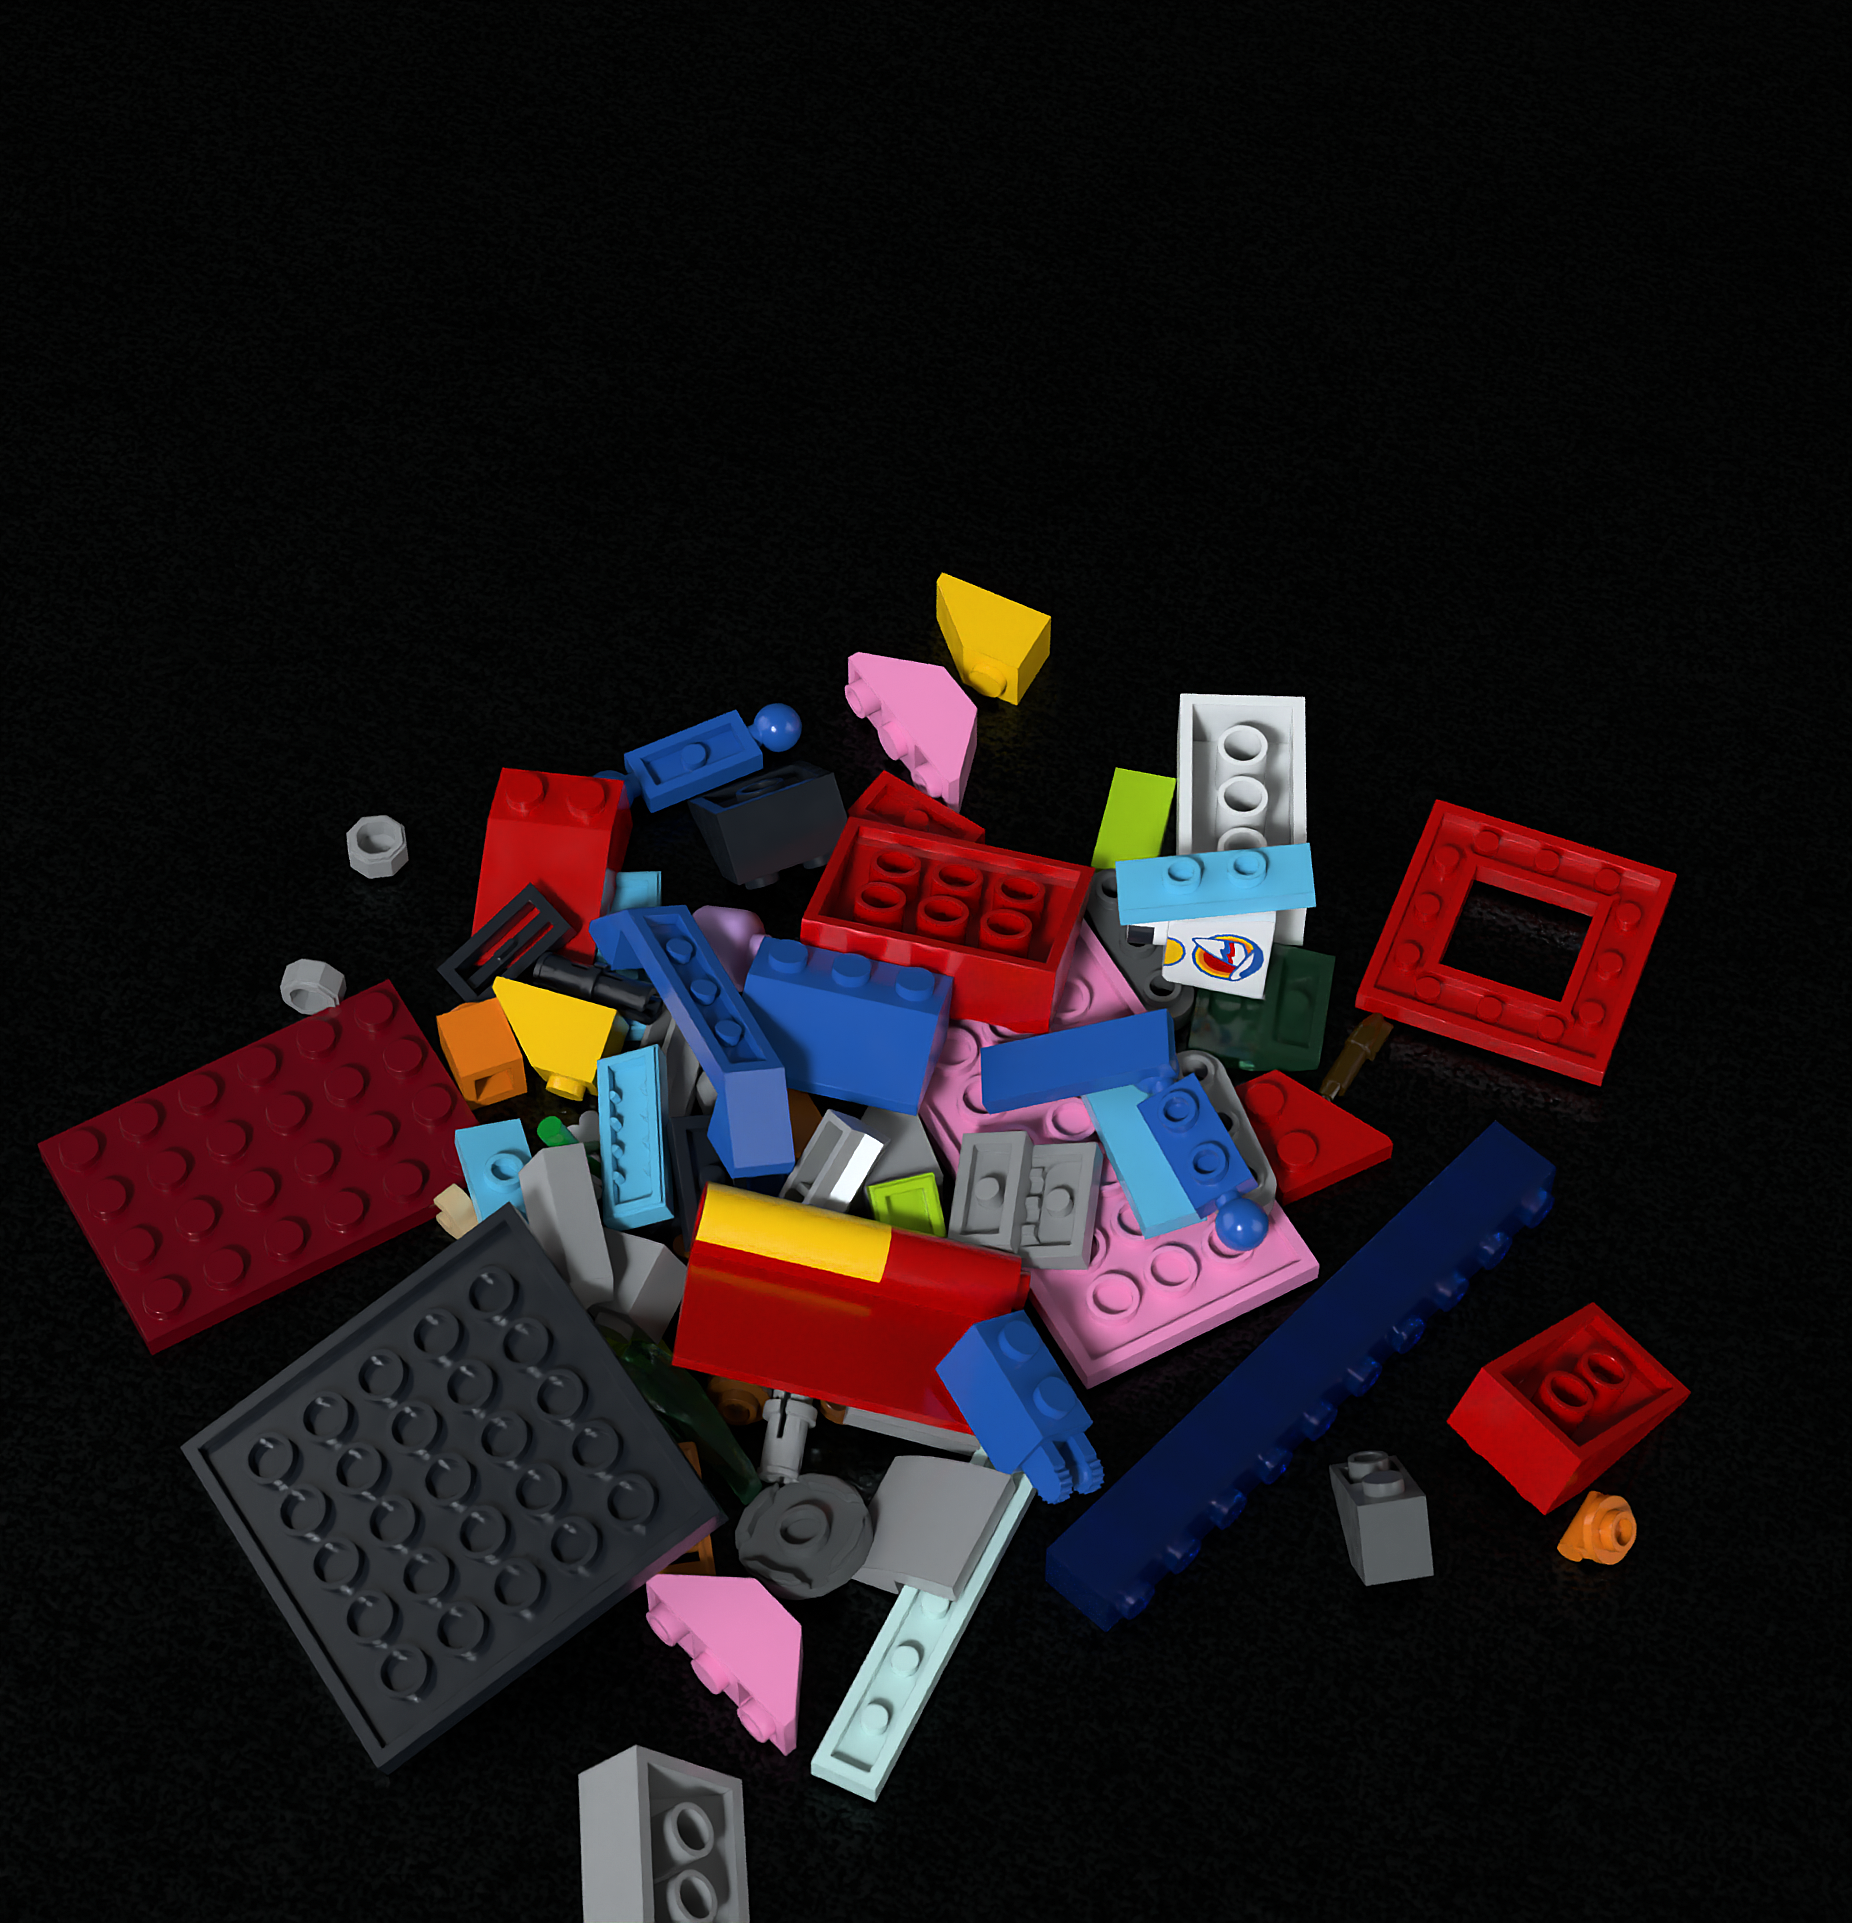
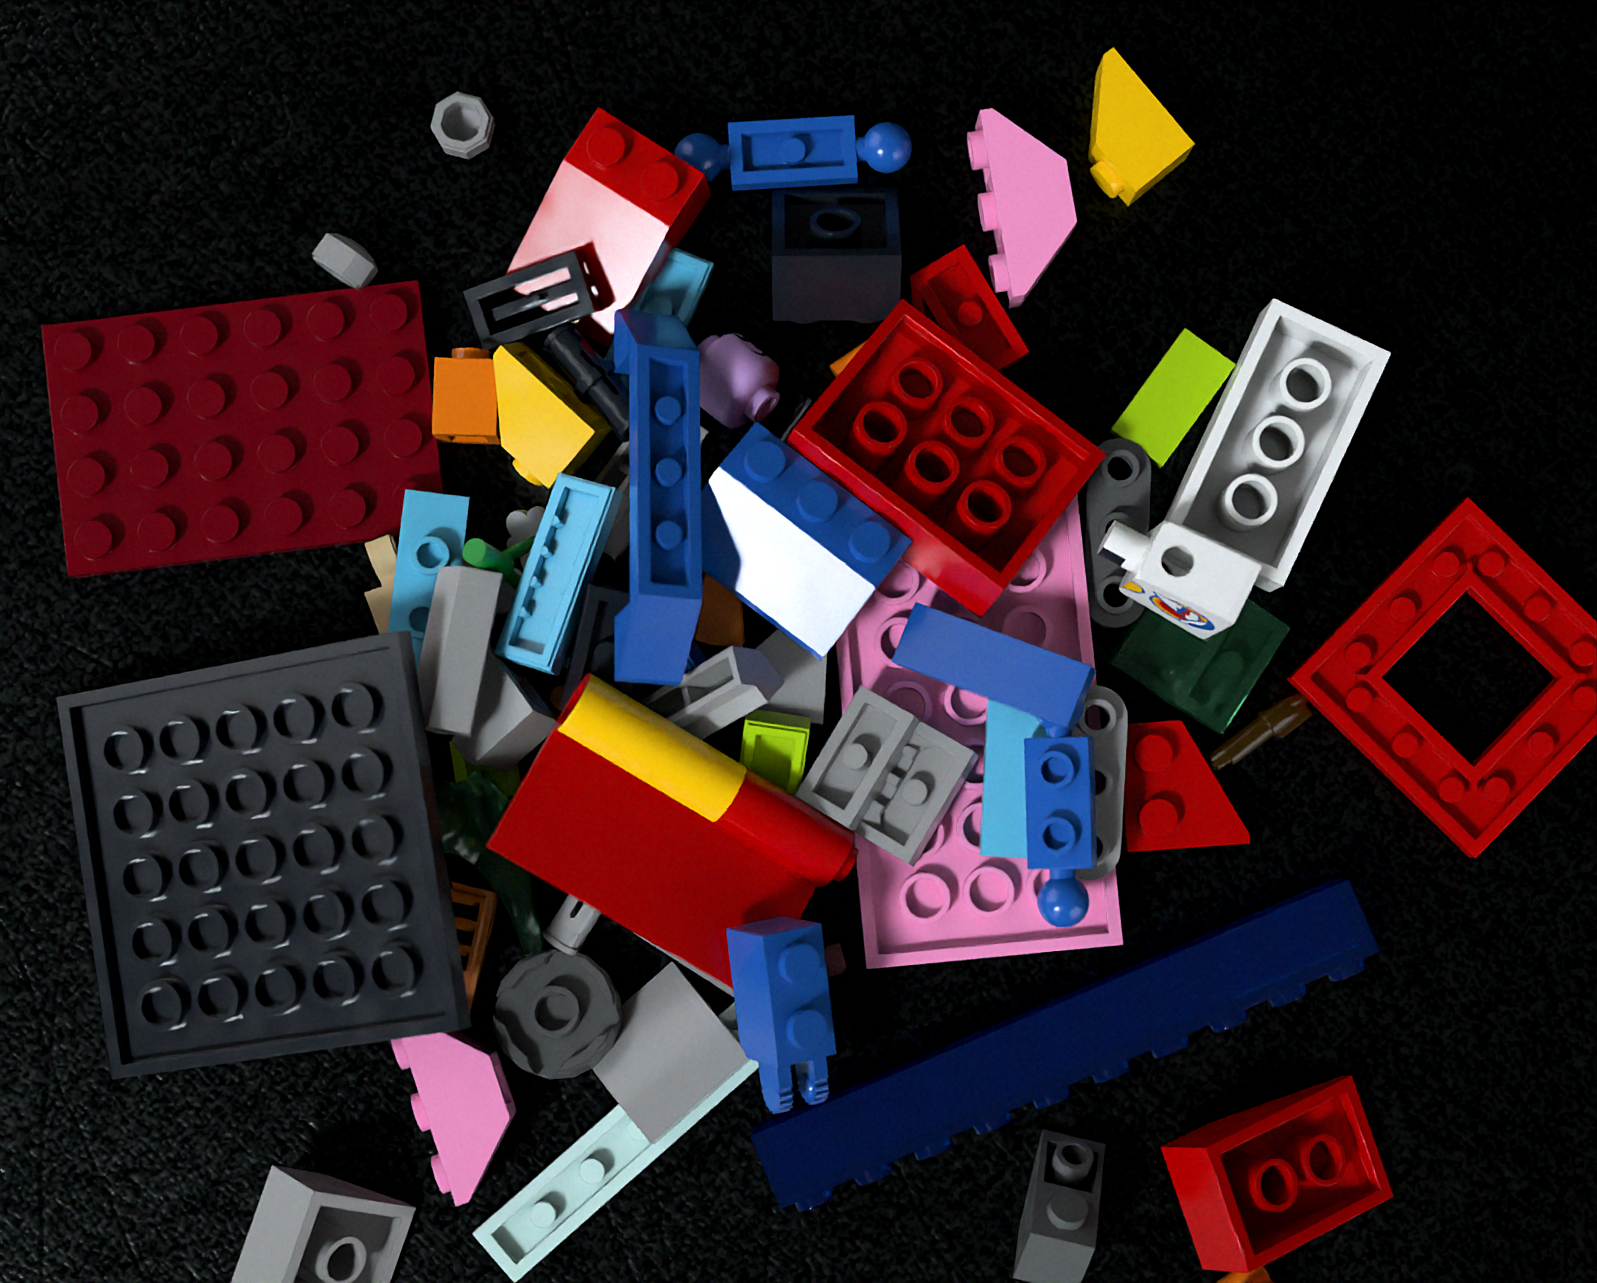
camera: 20 degrees right, 30 degrees up
medium azure plate [1115,843,1316,926] -> none

